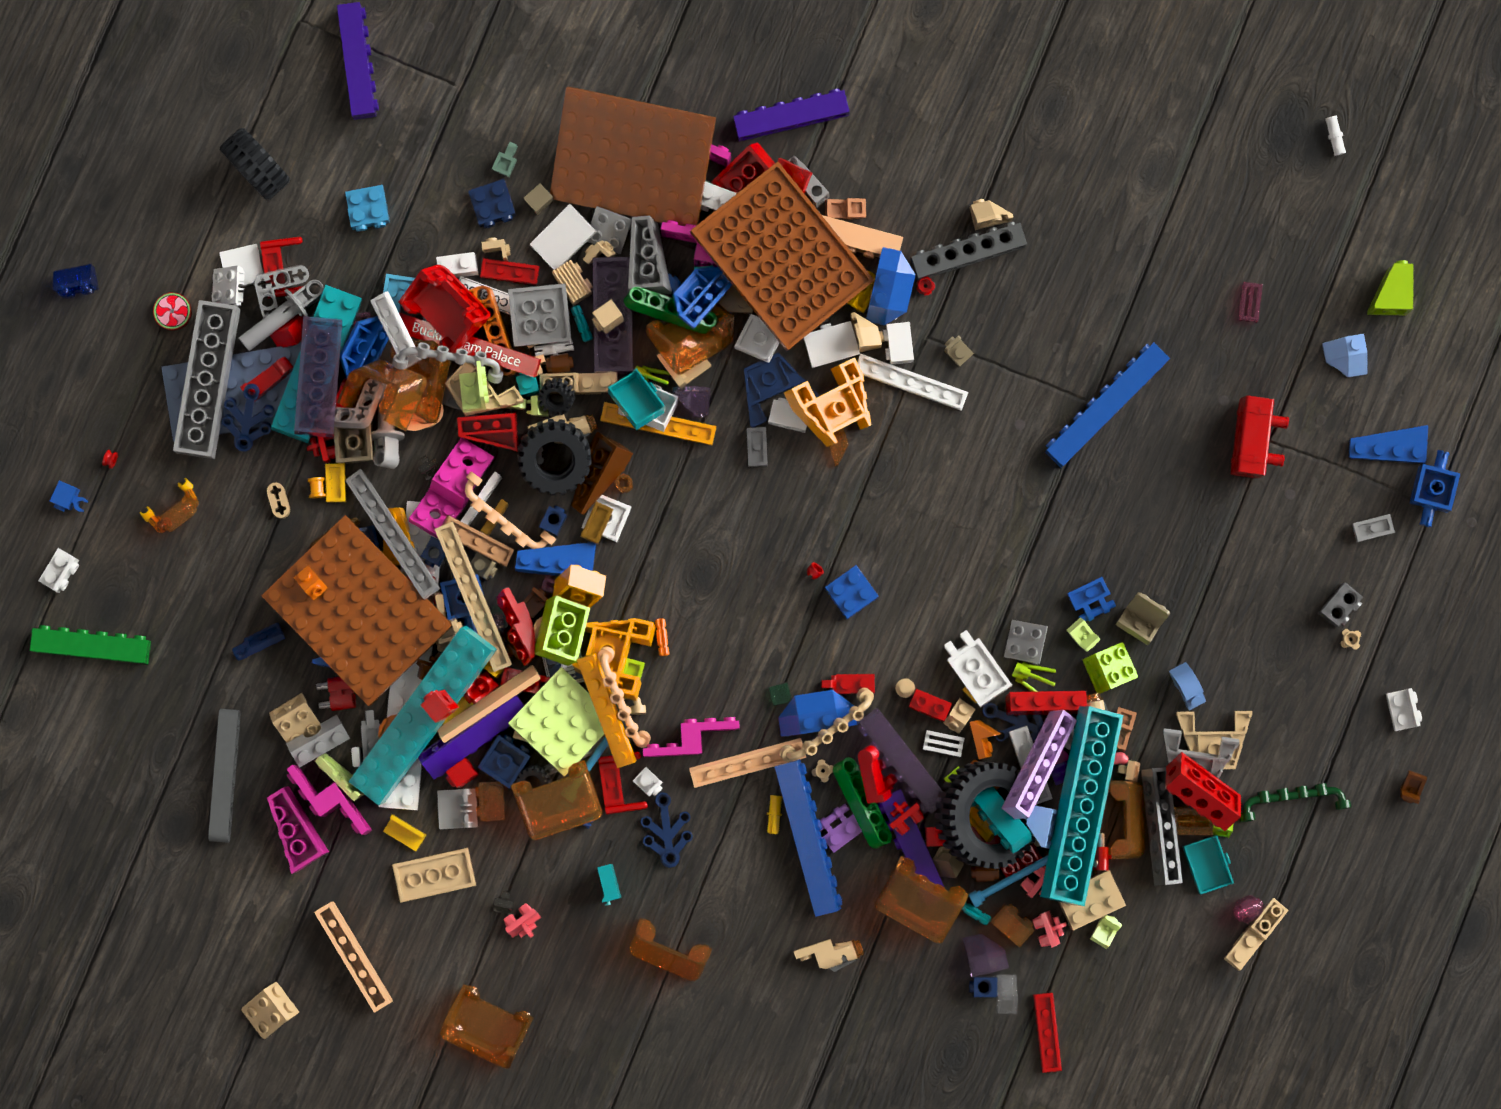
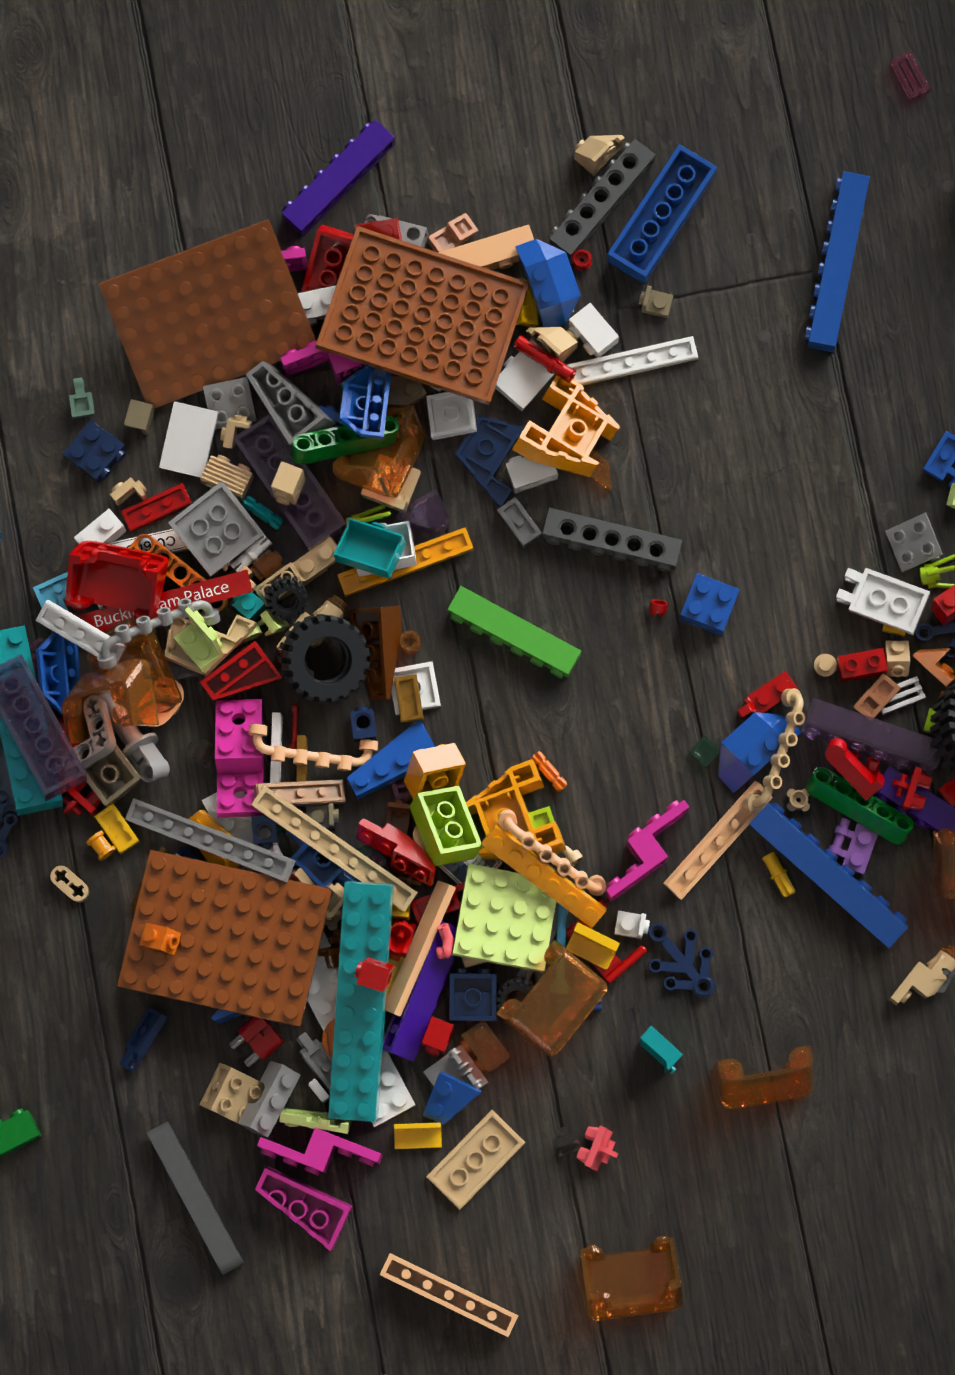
camera: 30 degrees left, 5 degrees down
none -> red hinge [290,704,299,749]
none -> blue wing [423,1072,482,1125]
none -> coral arm [436,923,454,960]
none -> bright green brick [448,586,581,679]
none -> red pin [514,336,576,383]
none -> dark grey brick [542,508,682,572]
none -> yellow panel [566,923,620,970]
none -> blue brick [607,144,717,285]
none -> nougat slope [853,673,901,722]

